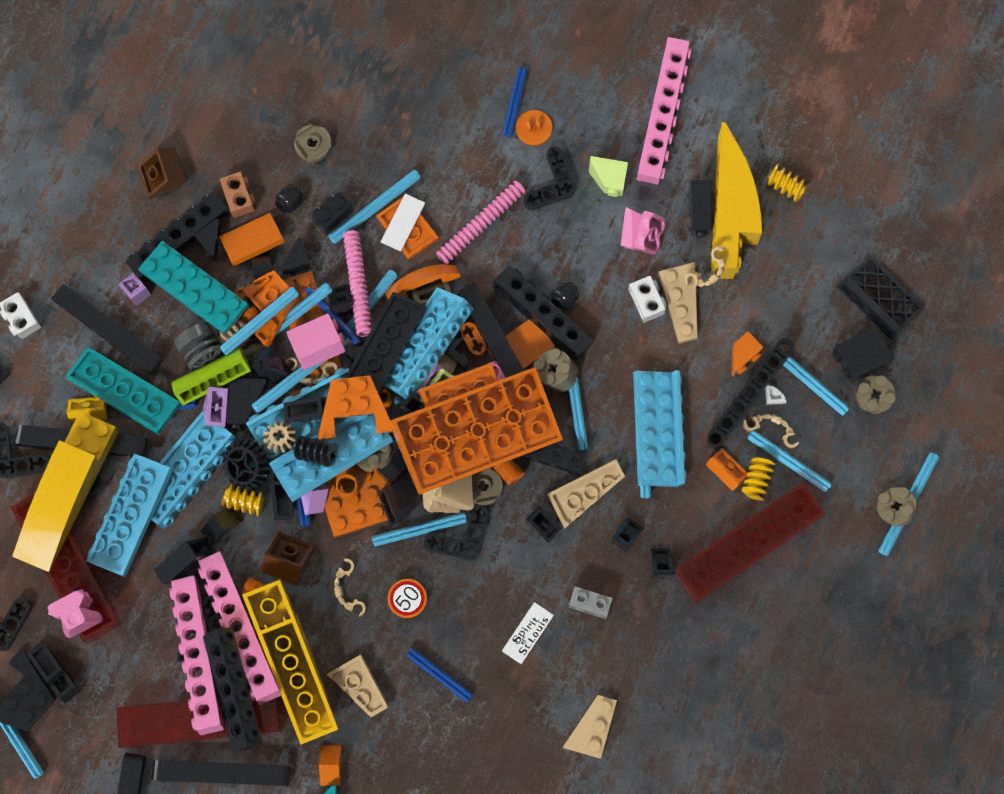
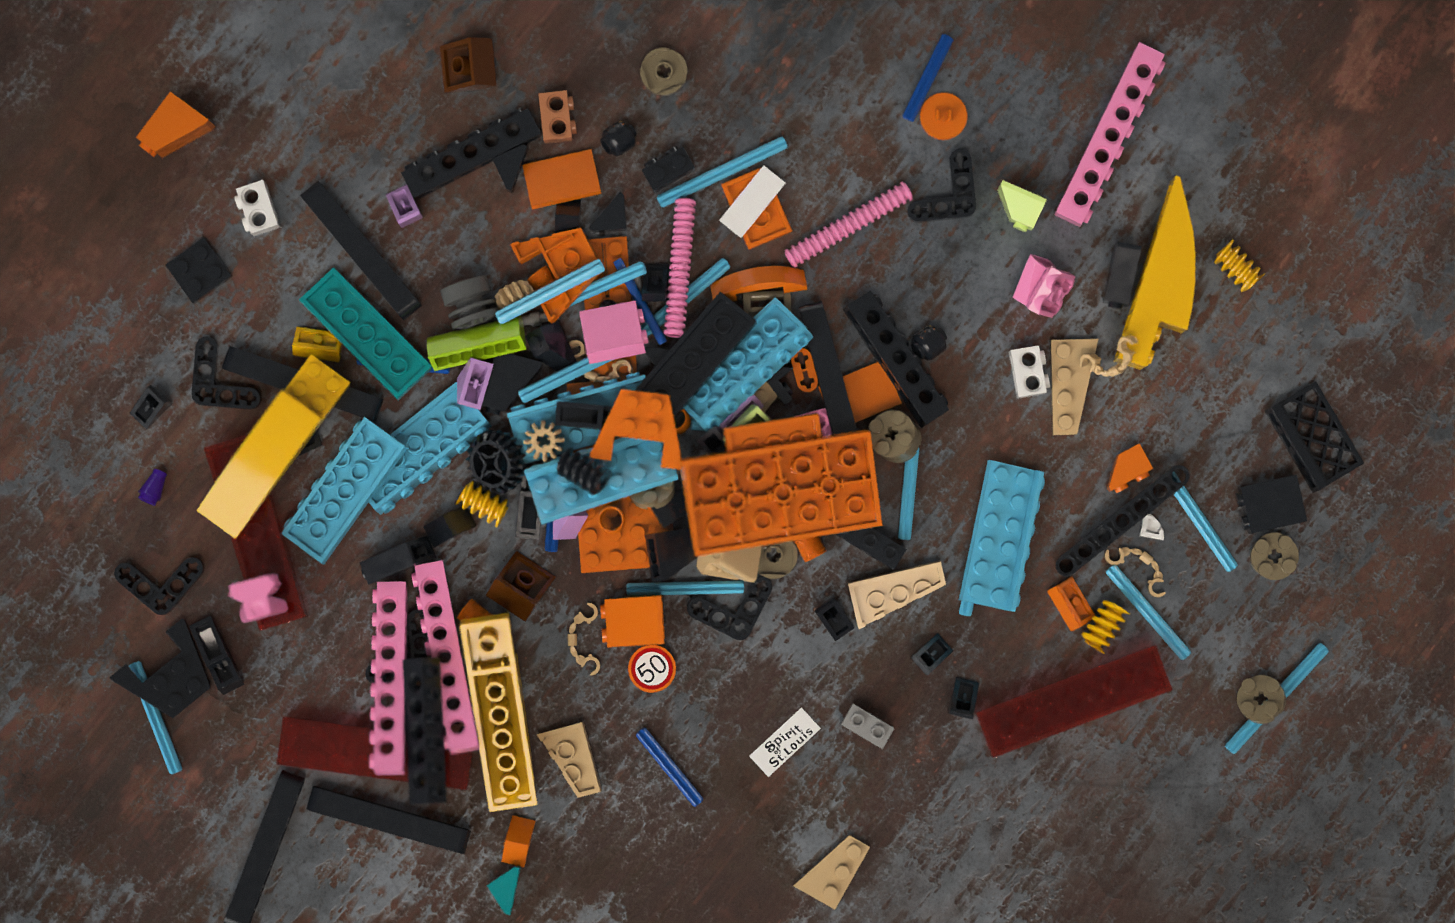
camera: 15 degrees right, 10 degrees up
teal plate [138,241,249,335] -> none
none -> orange slope [600,596,665,647]

